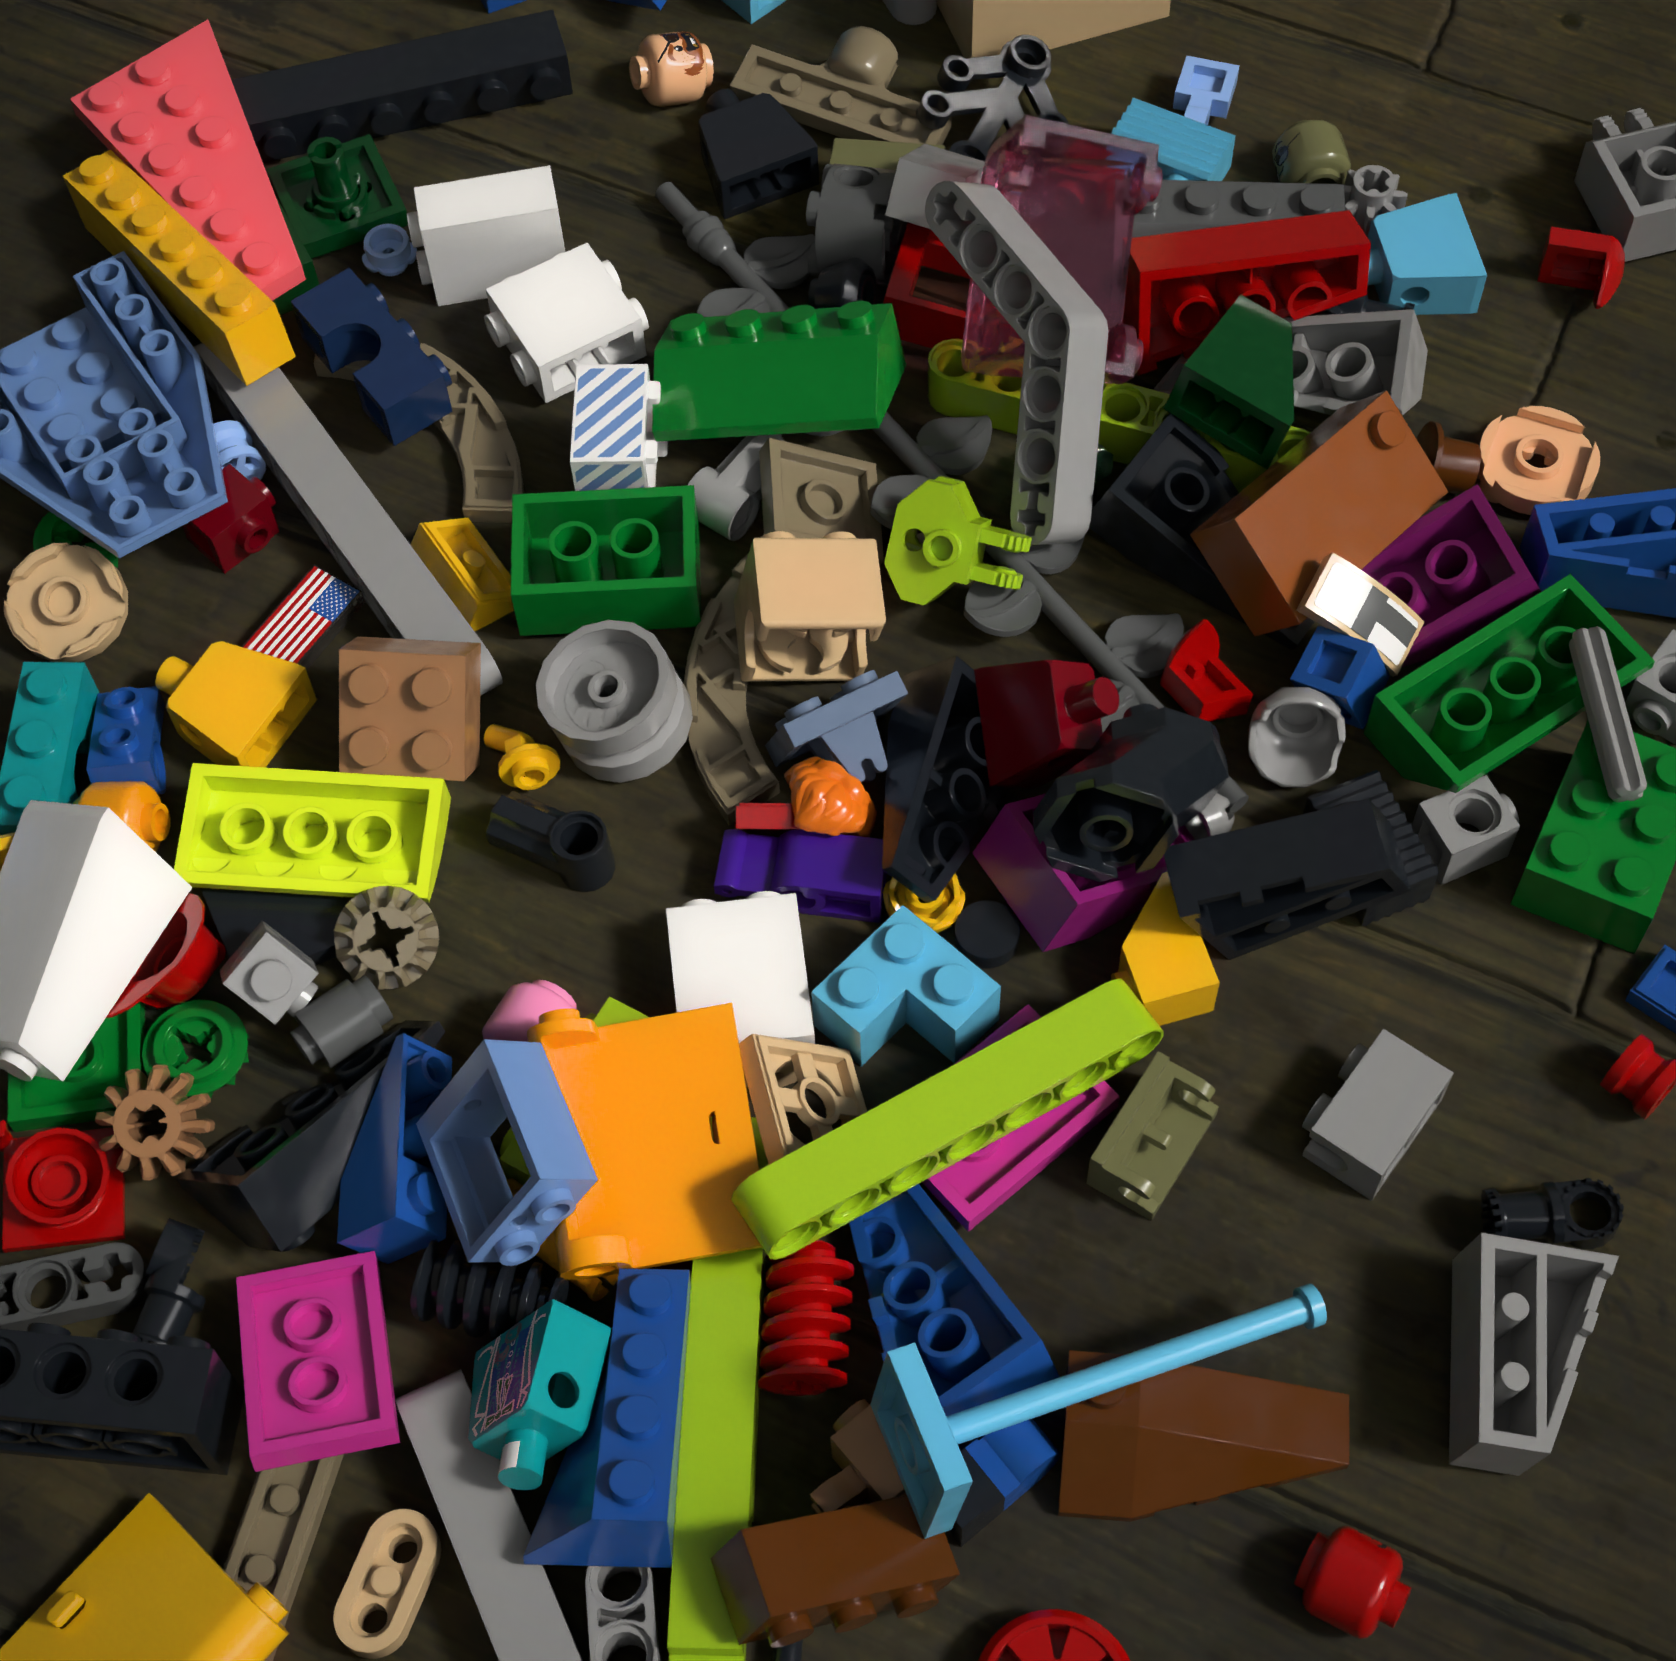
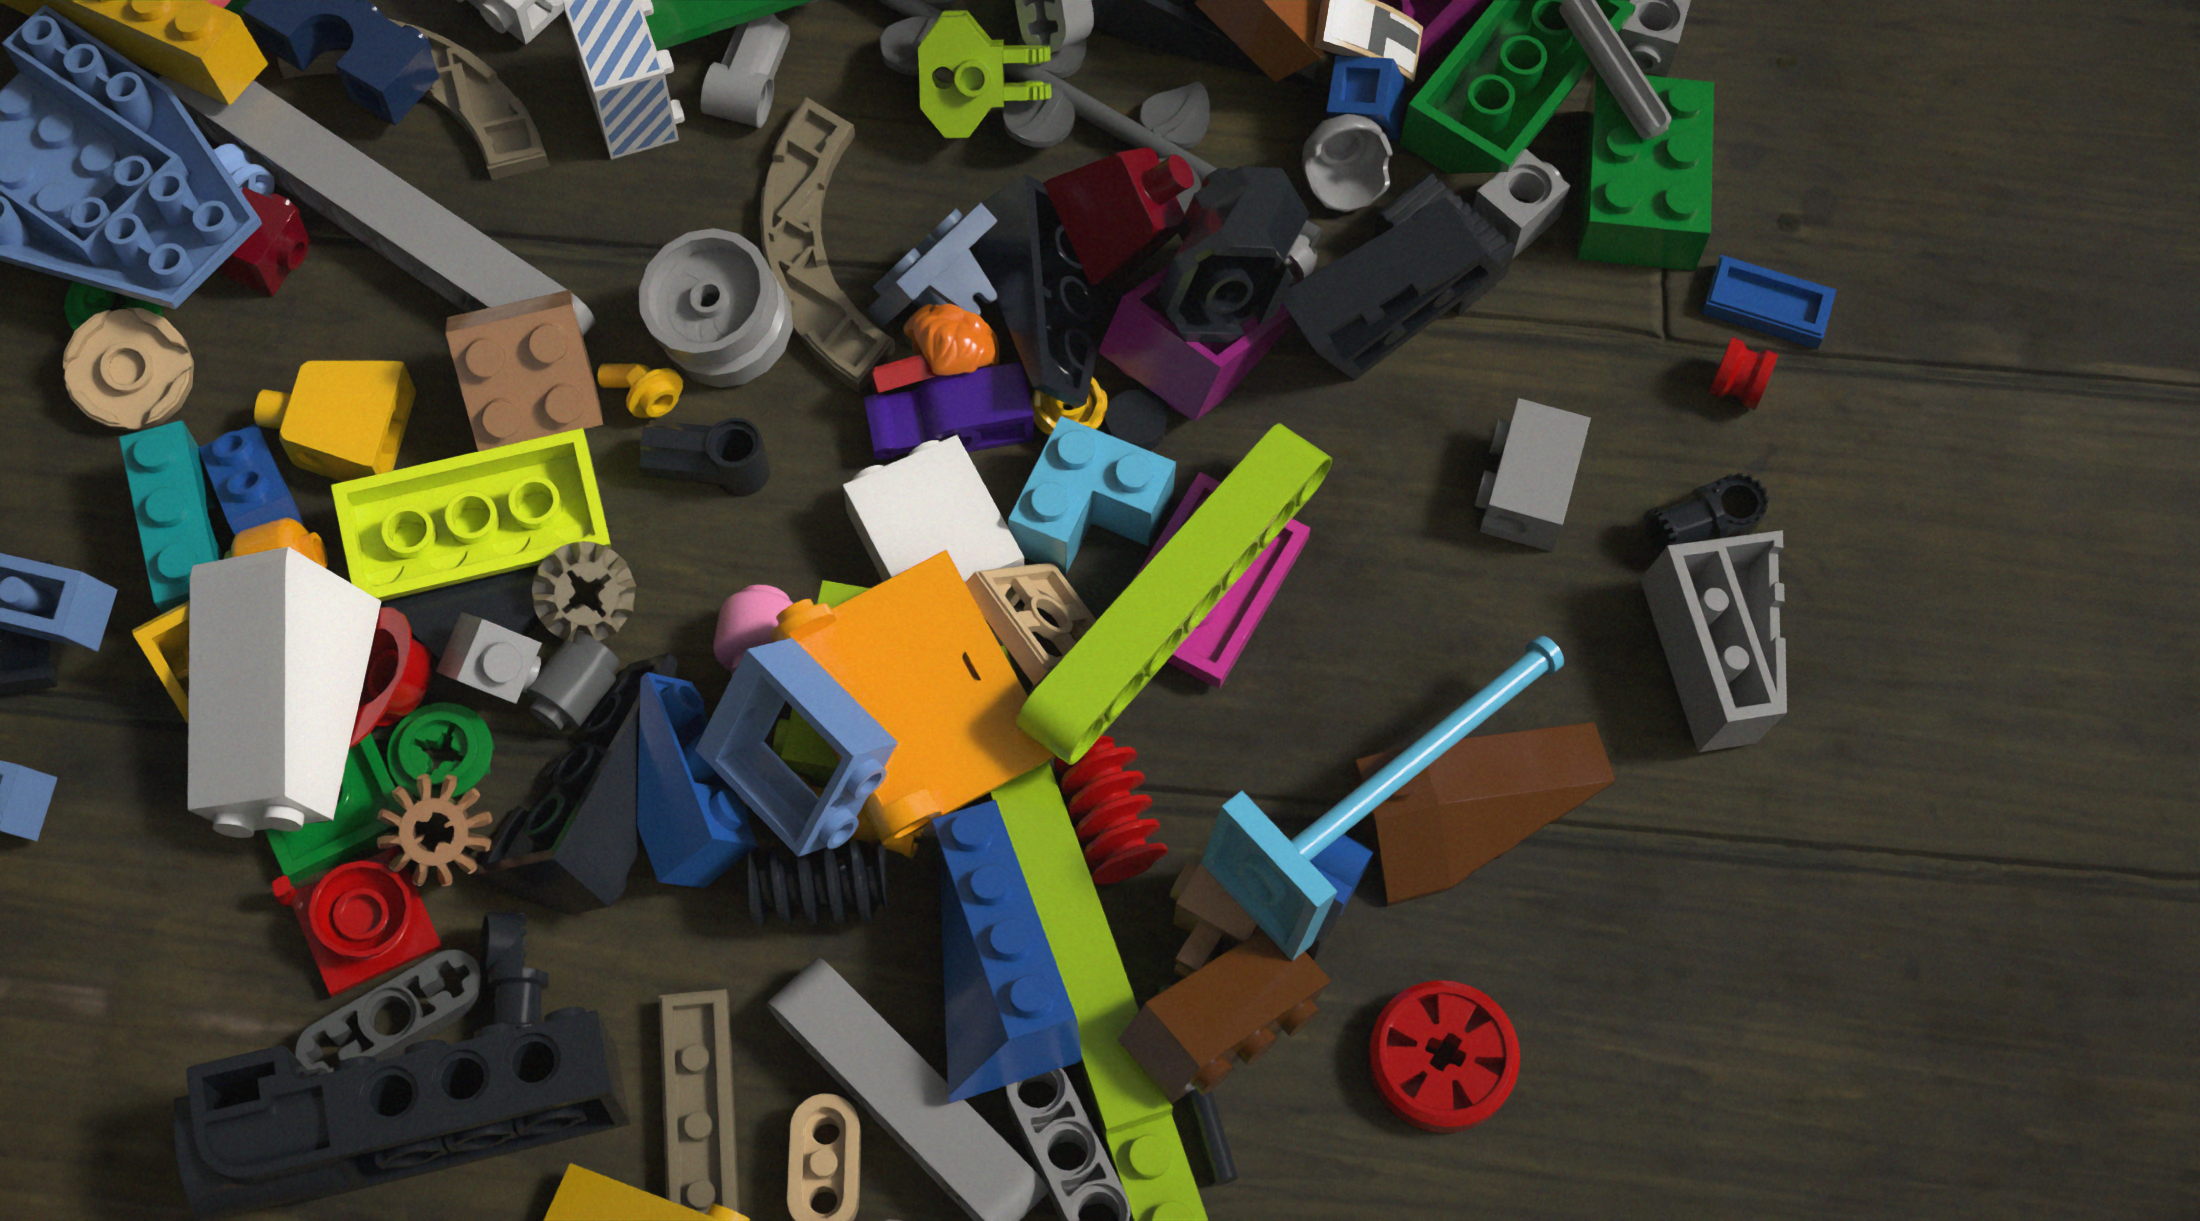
camera: 25 degrees left, 5 degrees up
dark pink plate [236,1251,400,1472] -> none
tile [242,564,365,670] -> none
yellow slope [410,517,514,632] -> none
teal torso [468,1299,611,1490] -> none
green brick [511,485,701,636] -> none
tan piece [733,531,886,682] -> none
dark tan tile [759,438,884,566] -> none
blue wedge [849,1184,1060,1416] -> none
olive hinge [1086,1051,1219,1221] -> none
yellow slope [1111,872,1220,1026] -> none
red plate [1160,619,1253,721] -> none
red head [1294,1526,1412,1639] -> none

